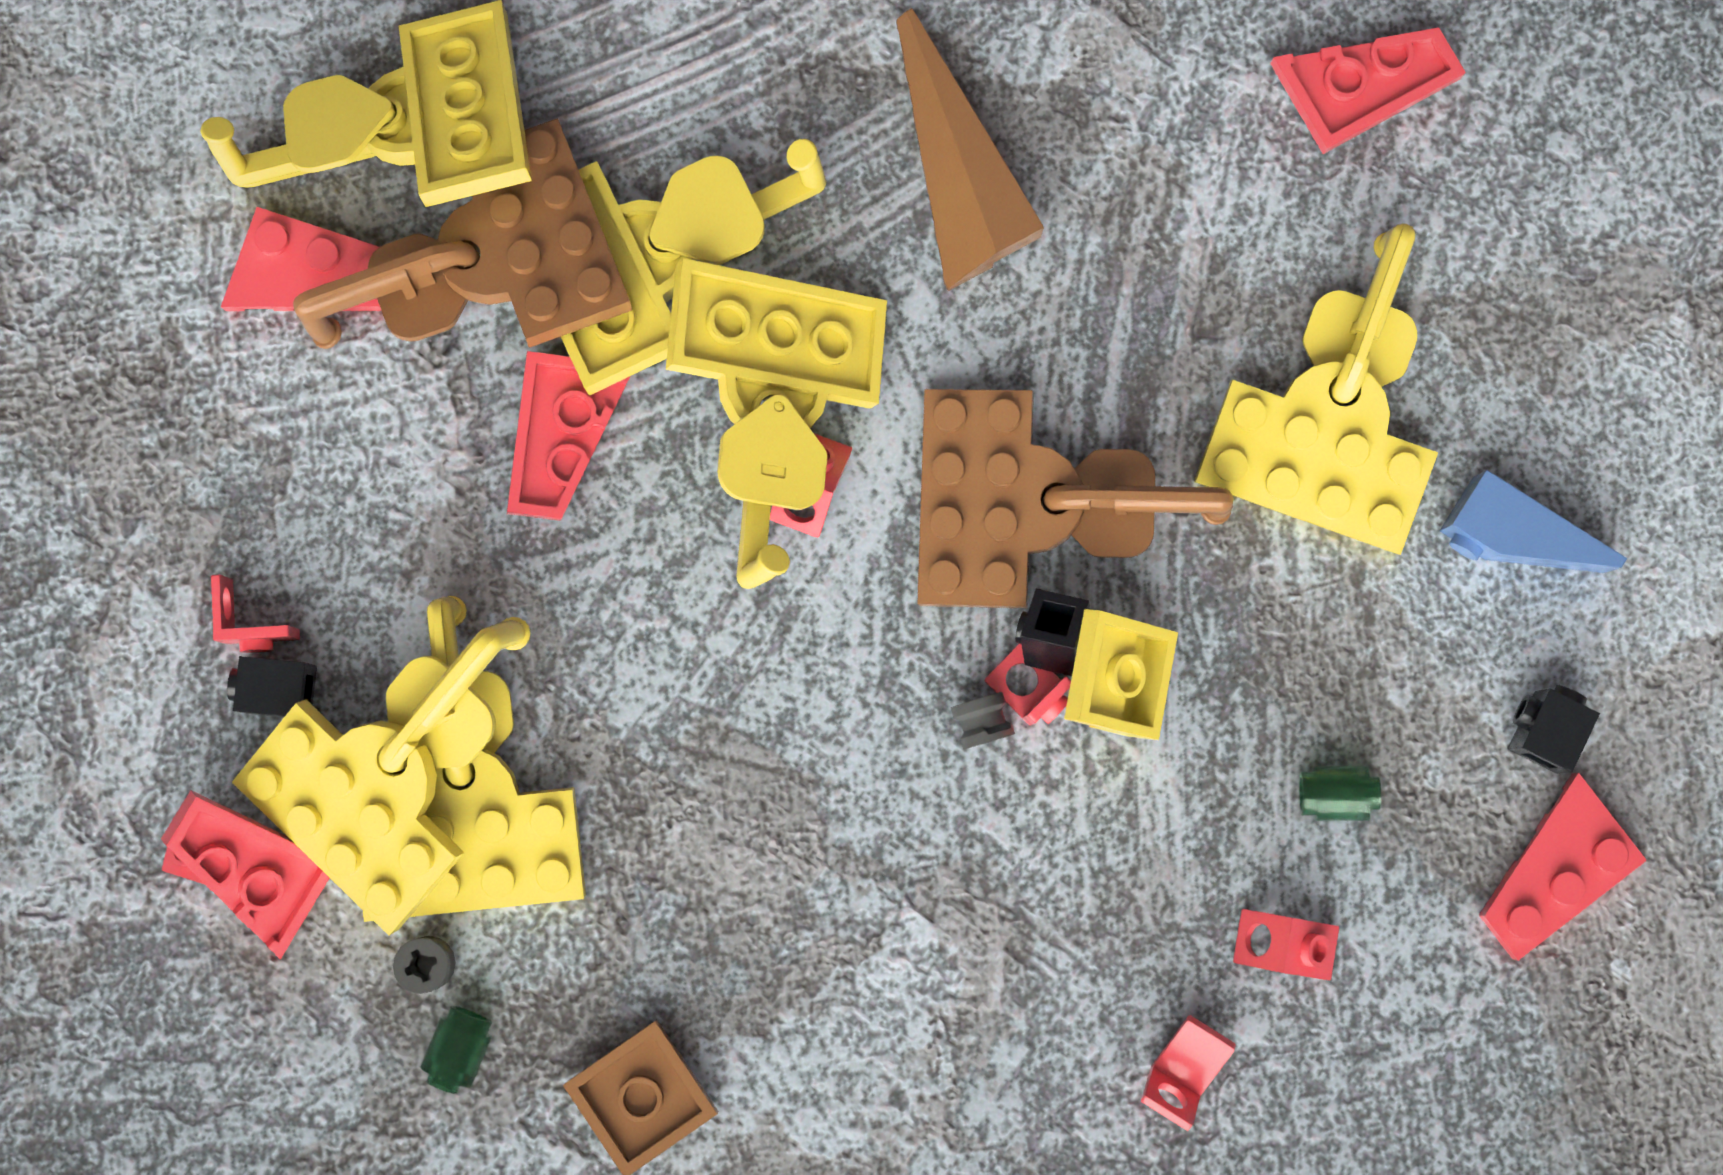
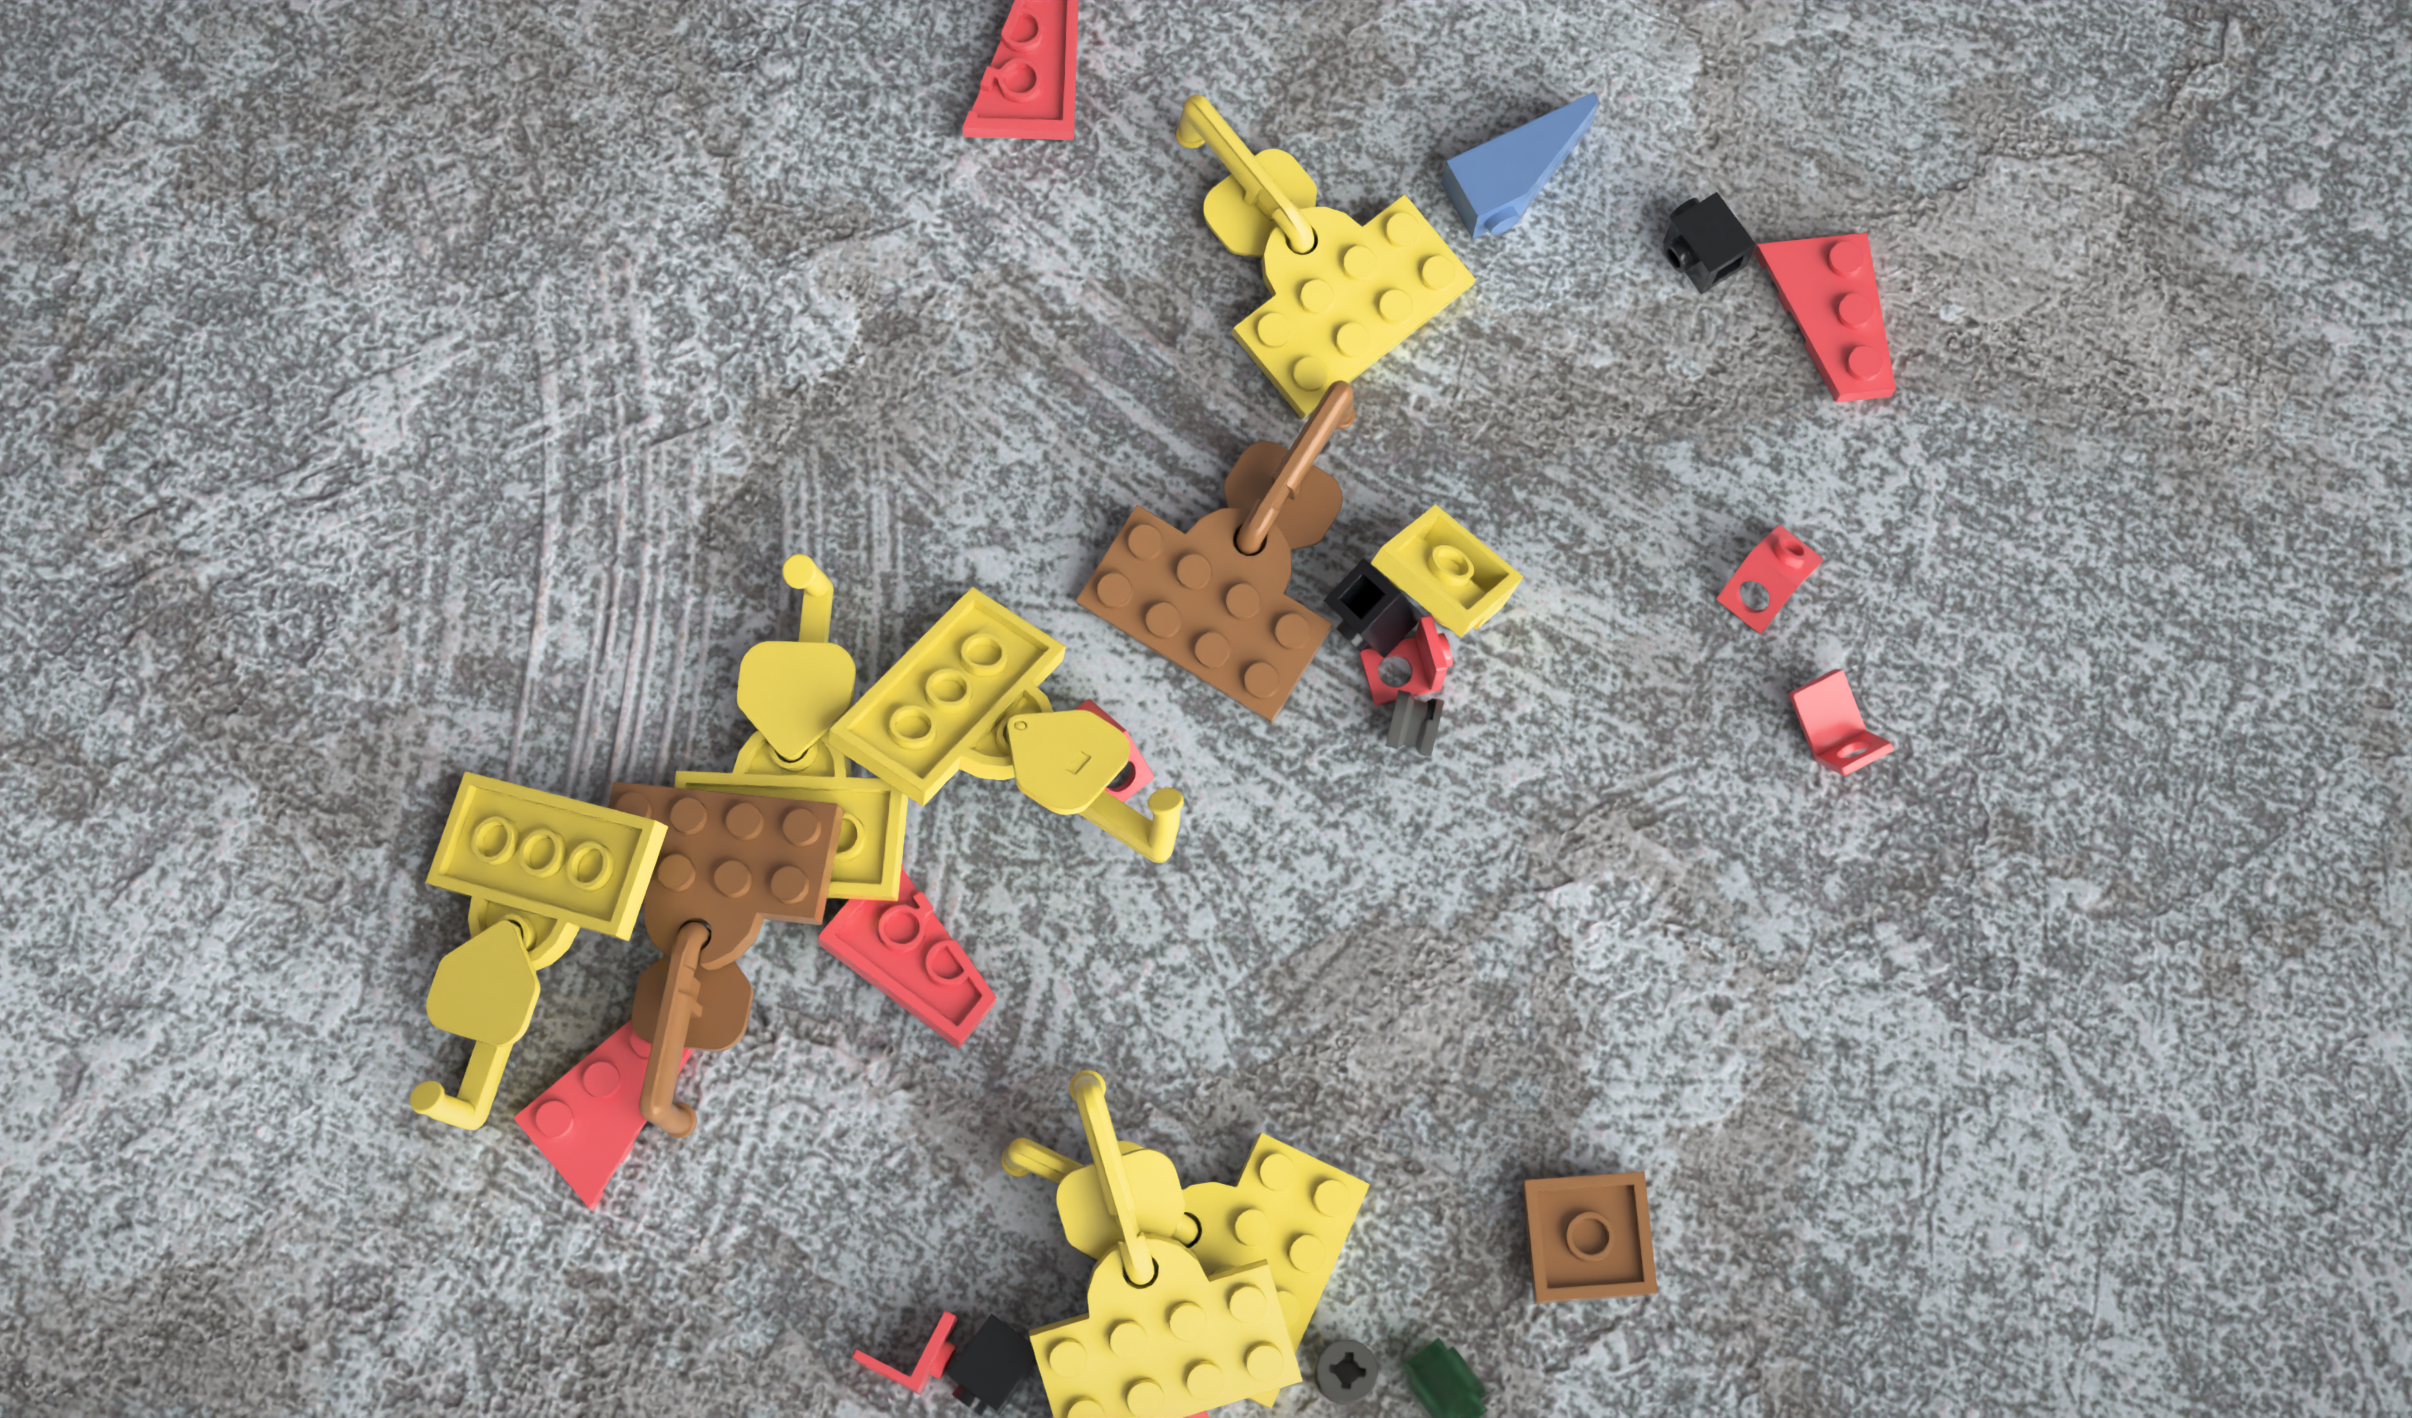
camera: 60 degrees left, 10 degrees down
medium nougat wedge [896,8,1044,291] -> none
clear green brick [1299,766,1381,821] -> none

